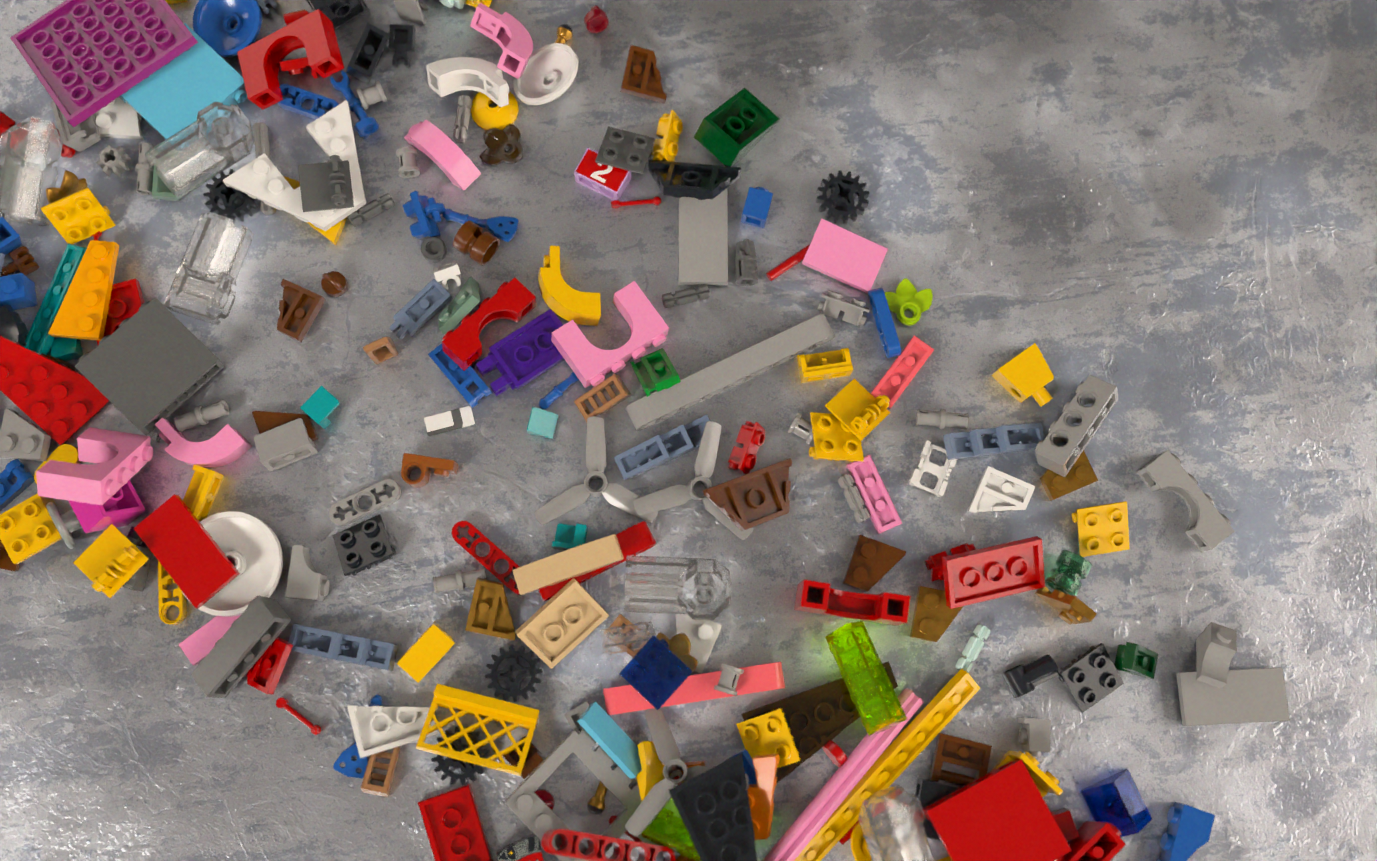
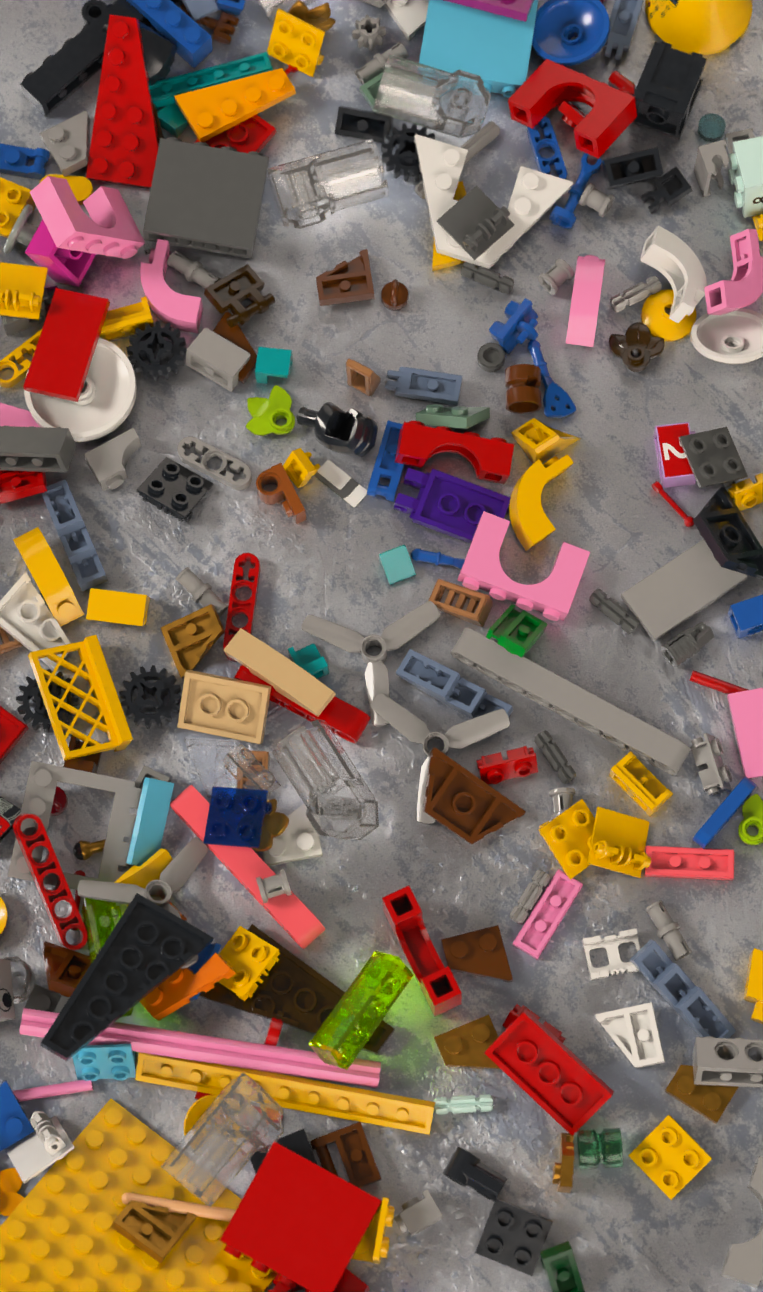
camera: 65 degrees right, 5 degrees down
white tile [433,260,461,290] -> none
none -> yellow arch [13,527,84,627]
none -> black gear [126,321,187,382]
none -> dark brown plate [204,264,275,328]
none -> lime plate [246,385,295,436]
none -> yellow tile [283,448,320,489]
none -> black piece [297,402,378,457]
none -> black slope [334,106,394,143]
none -> yellow slope [511,418,581,464]
none -> dark grey axle [534,730,576,784]

